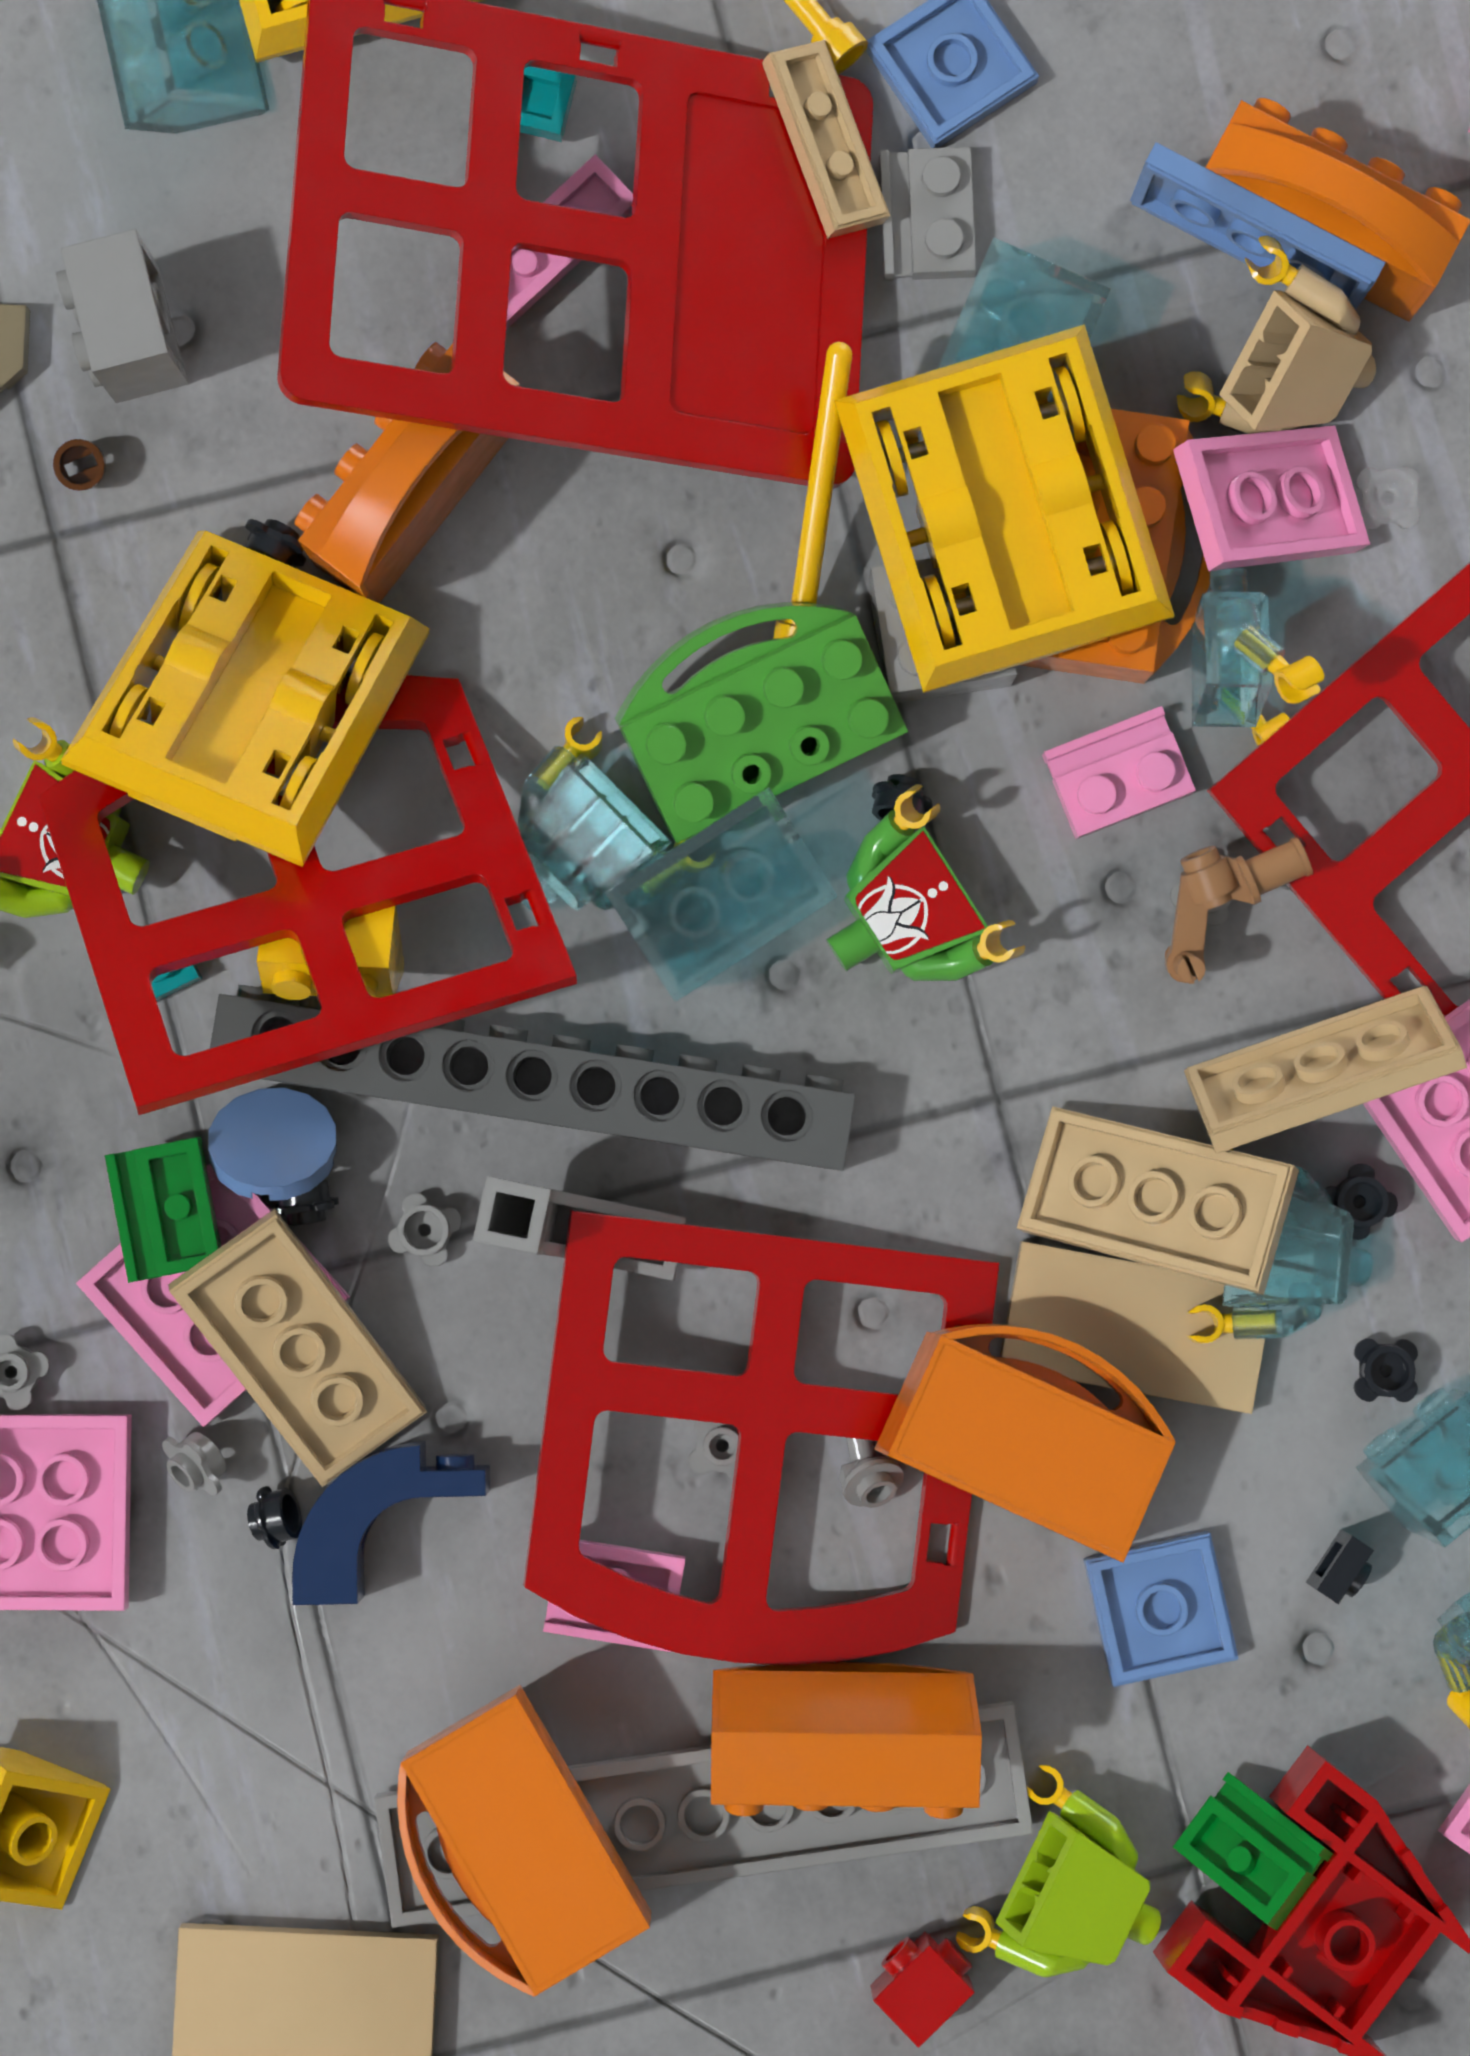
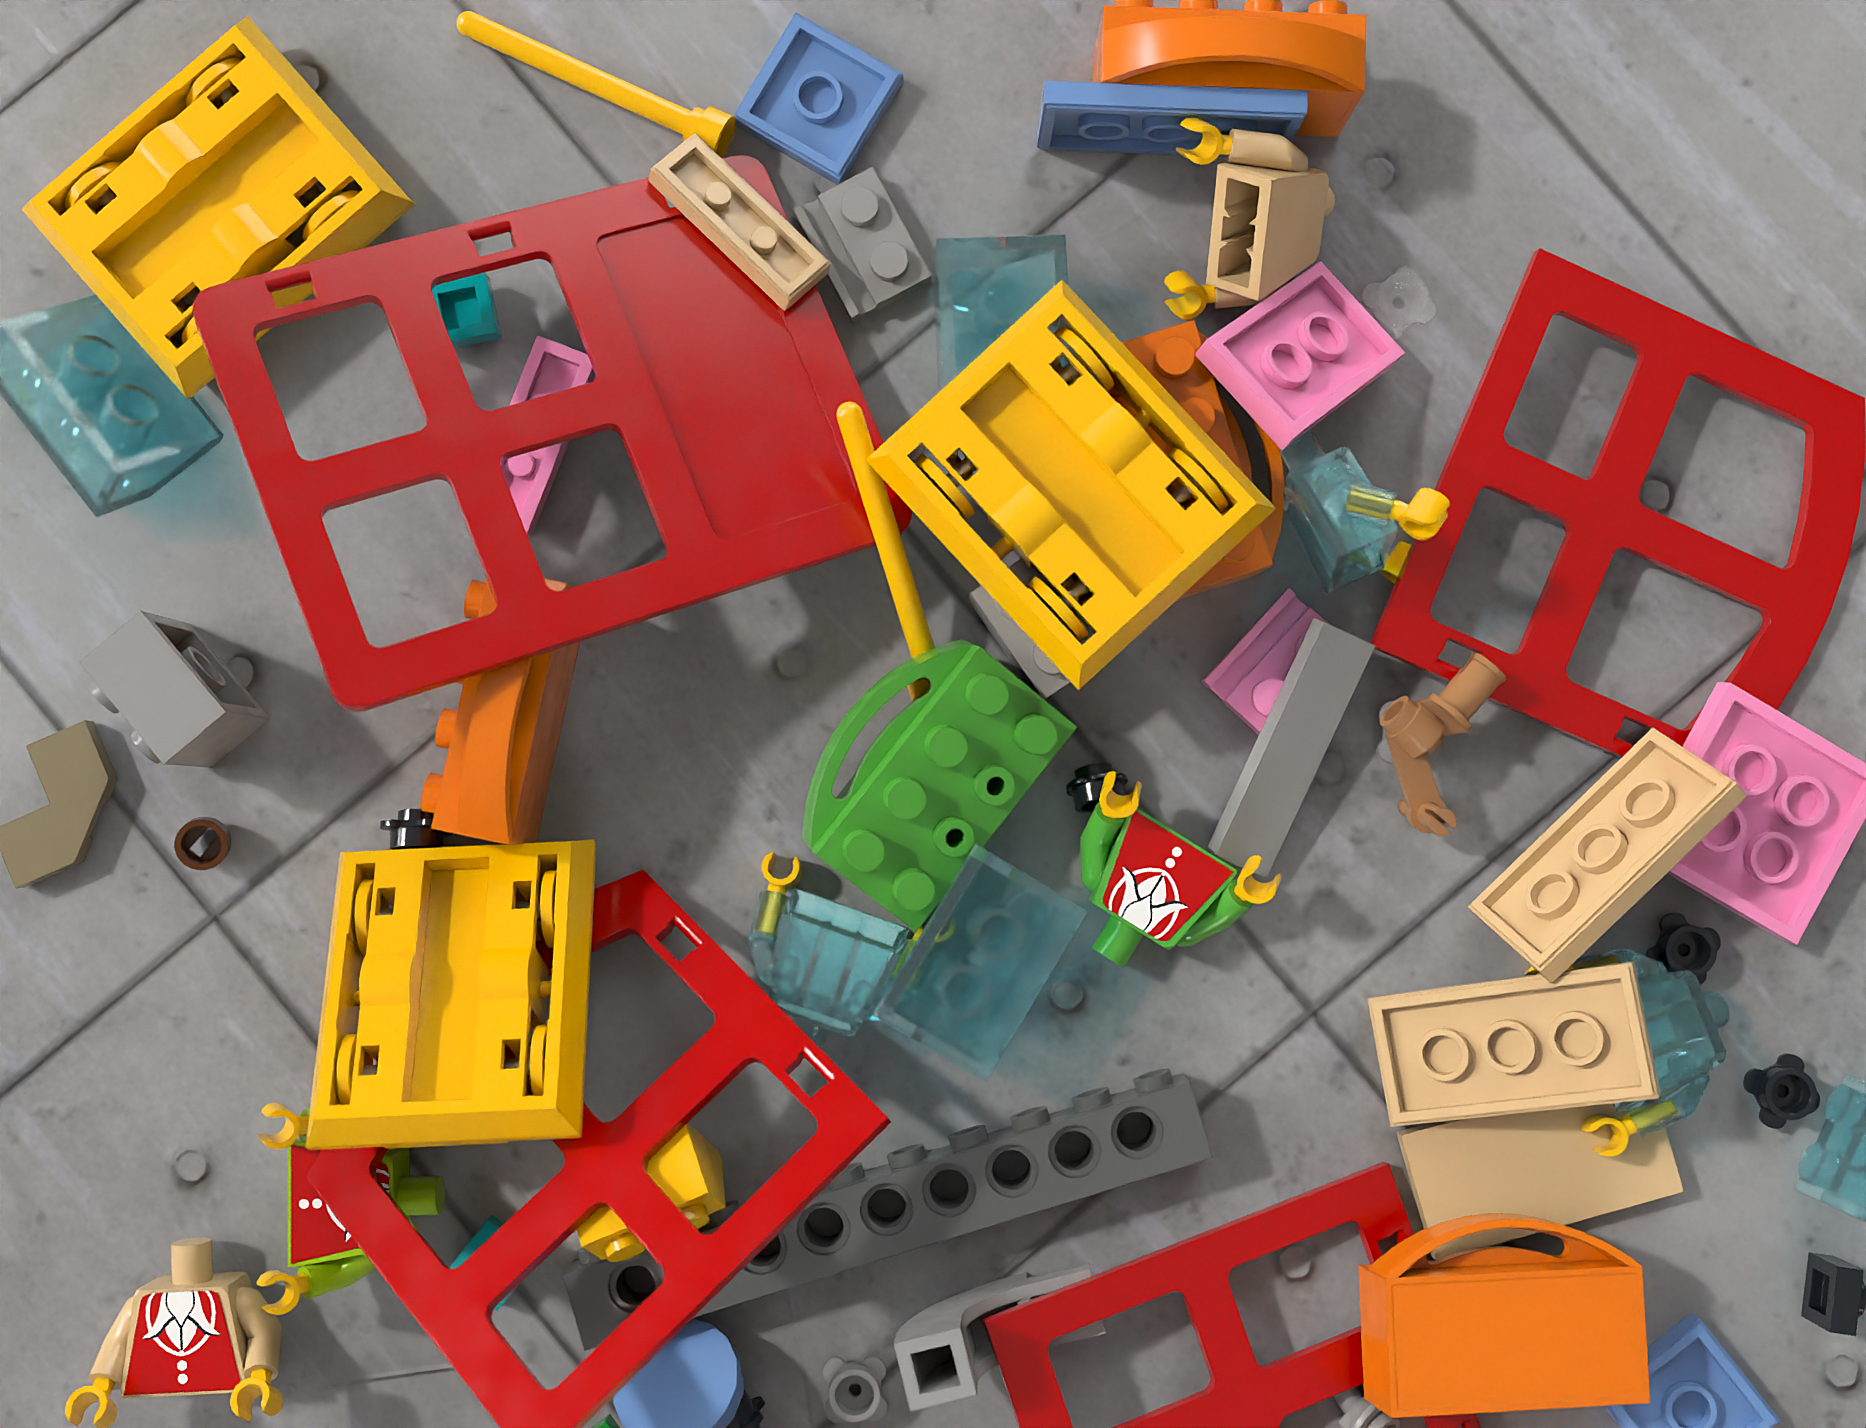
camera: 25 degrees left, 0 degrees up
none -> light grey tile [1205,618,1375,878]

